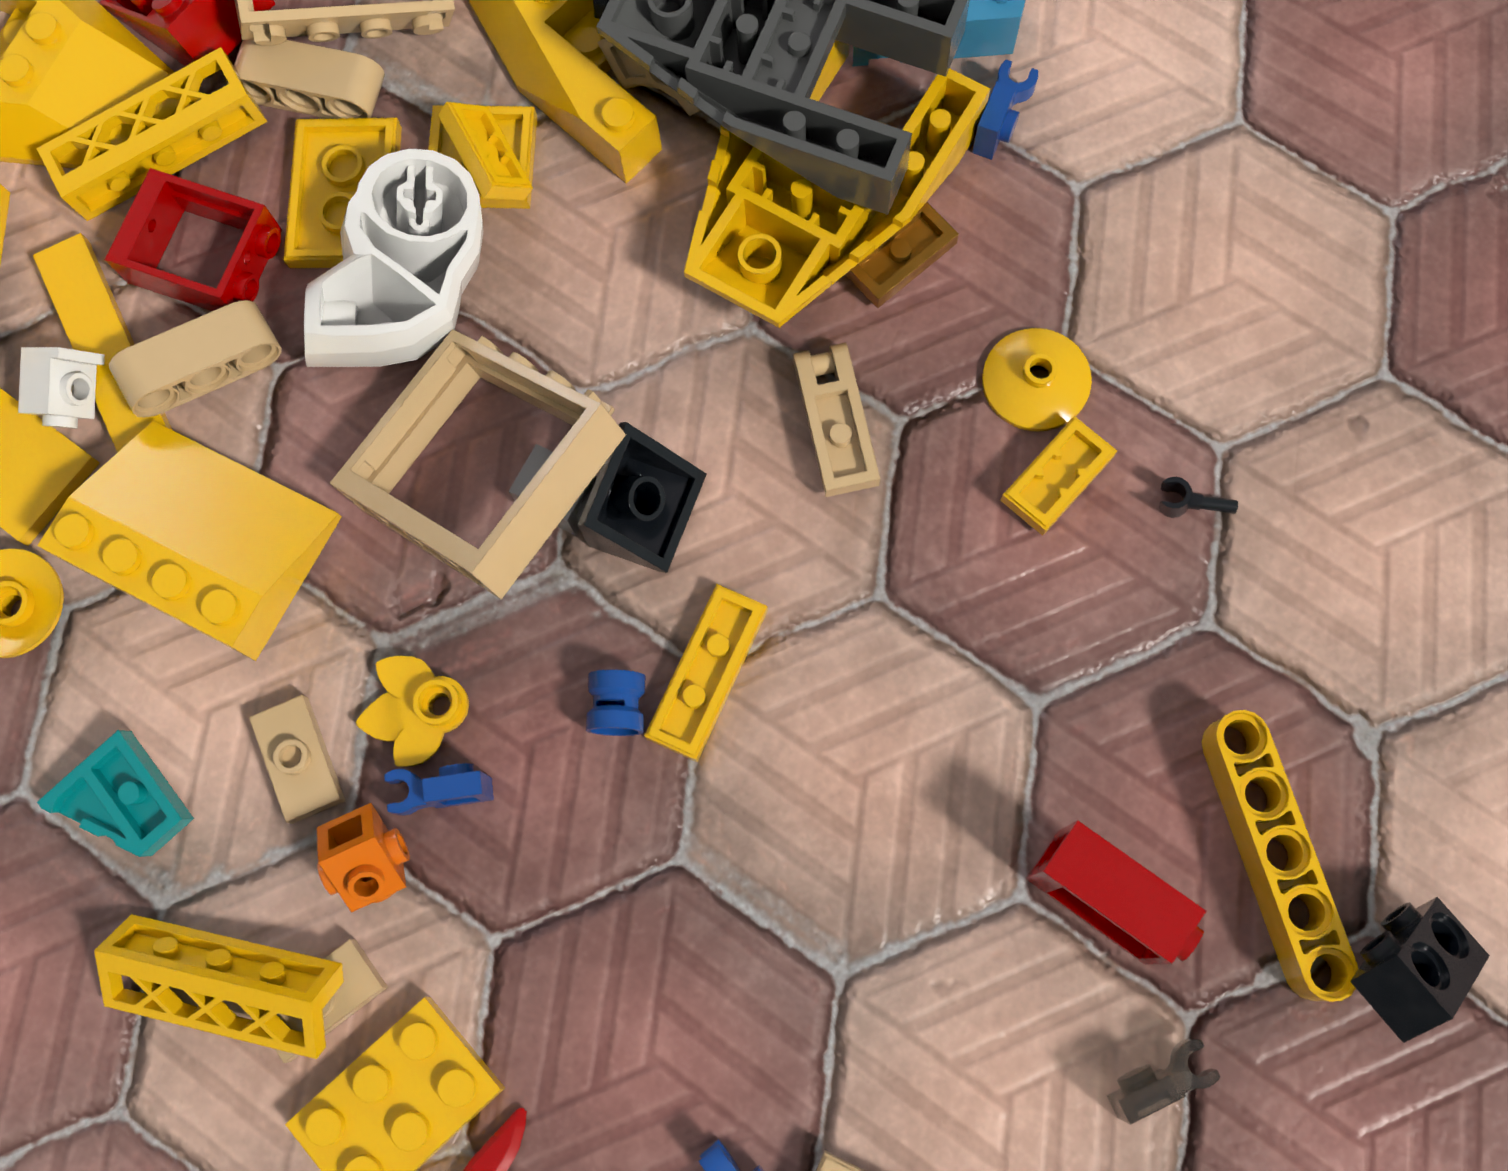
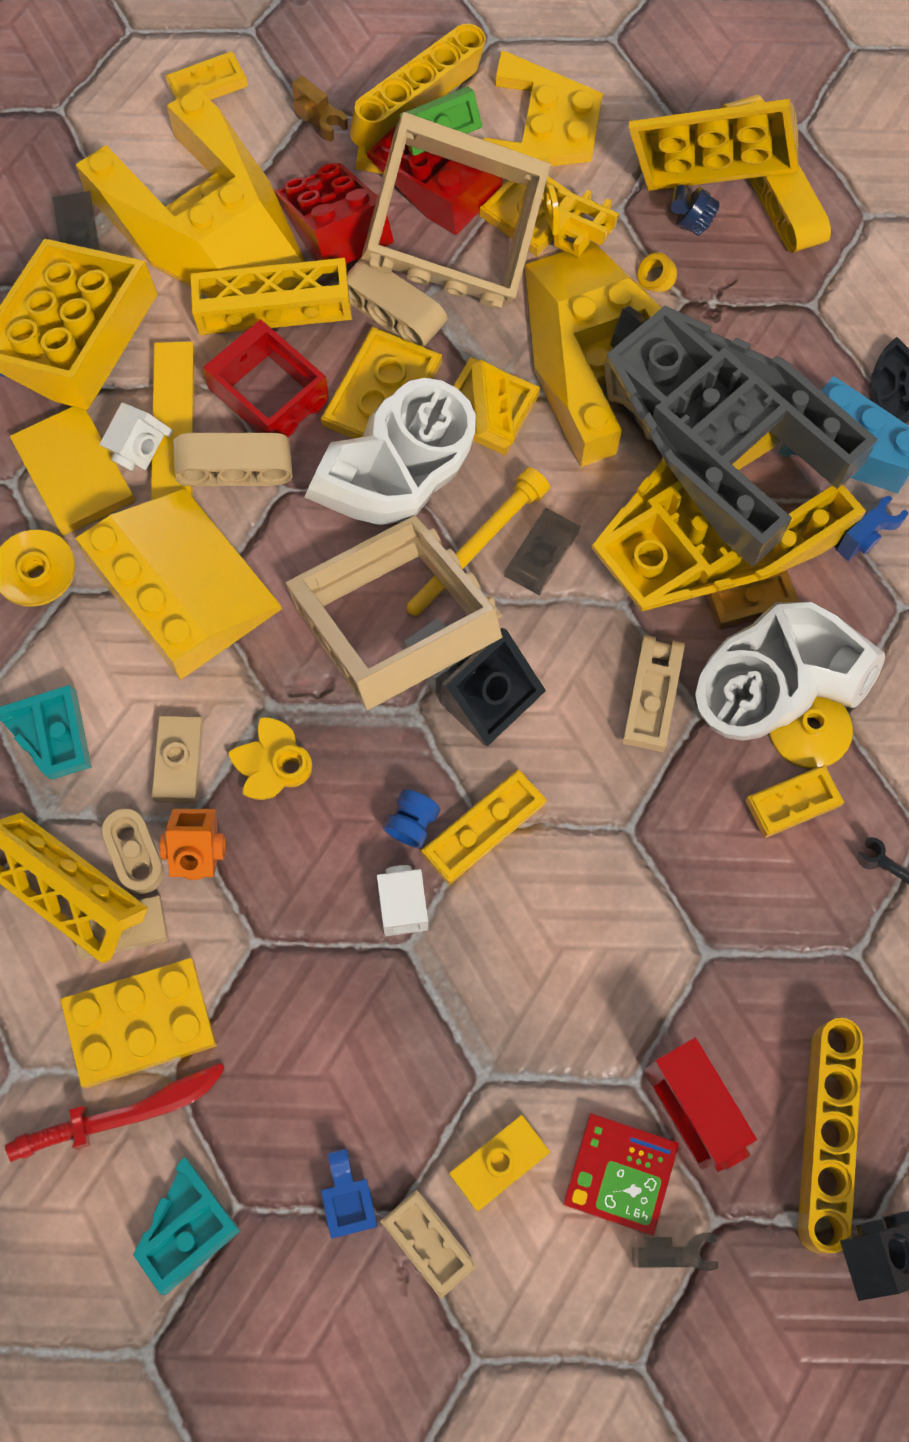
camera: 15 degrees right, 5 degrees down
blue plate [384,763,494,816] -> none
none -> tan plate [102,809,164,894]
none -> white brick [377,865,428,936]
none -> yellow piece [407,467,550,616]
none -> yellow plate [449,1115,551,1212]
none -> clear smoke plate [504,507,581,596]
none -> tile [563,1113,679,1236]
none -> white piece [695,602,885,741]

